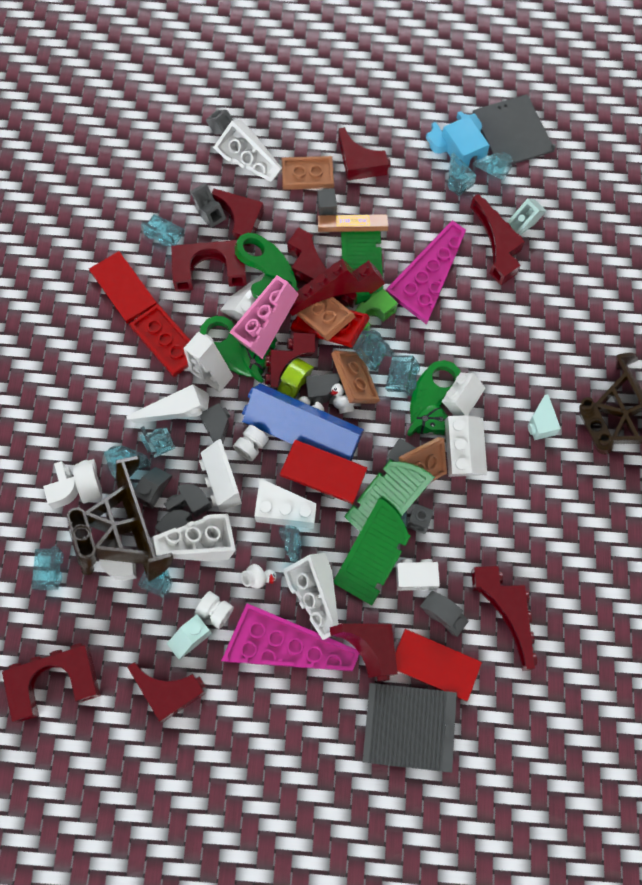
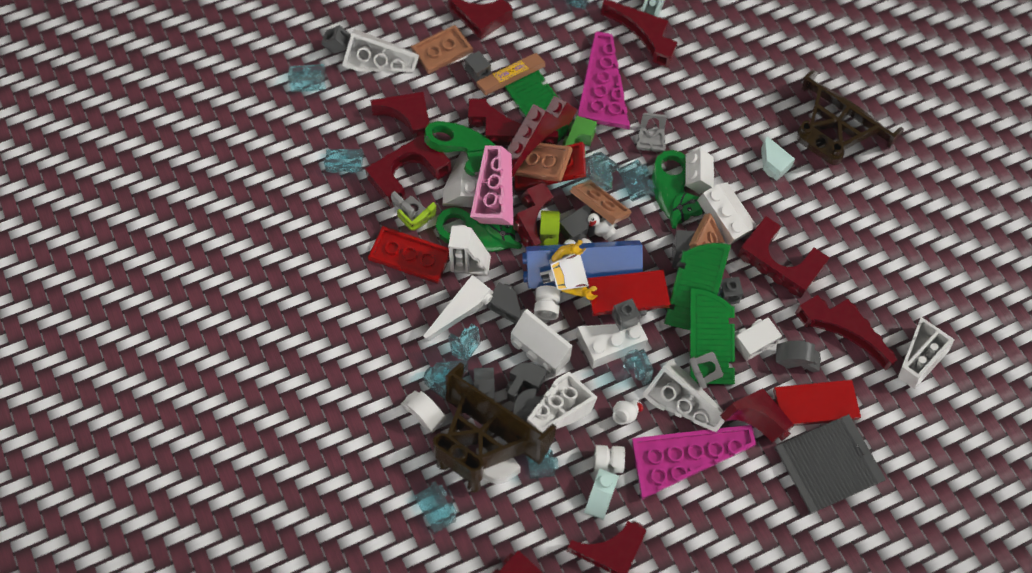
camera: 30 degrees left, 5 degrees down
white brick [43,461,78,509] -> none
red tile [89,251,157,324] -> none
dark grey brick [190,183,227,227] -> none
none -> clear light blue bracket [288,64,326,92]
none -> light grey piece [391,191,426,221]
none -> lime piece [397,202,436,231]
none -> torso [540,240,597,300]
none -> dark grey brick [611,299,641,331]
none -> light grey piece [636,113,667,152]
none -> light grey piece [689,352,723,388]
none -> dark red arch [738,216,830,298]
none -> white wedge [898,317,955,389]

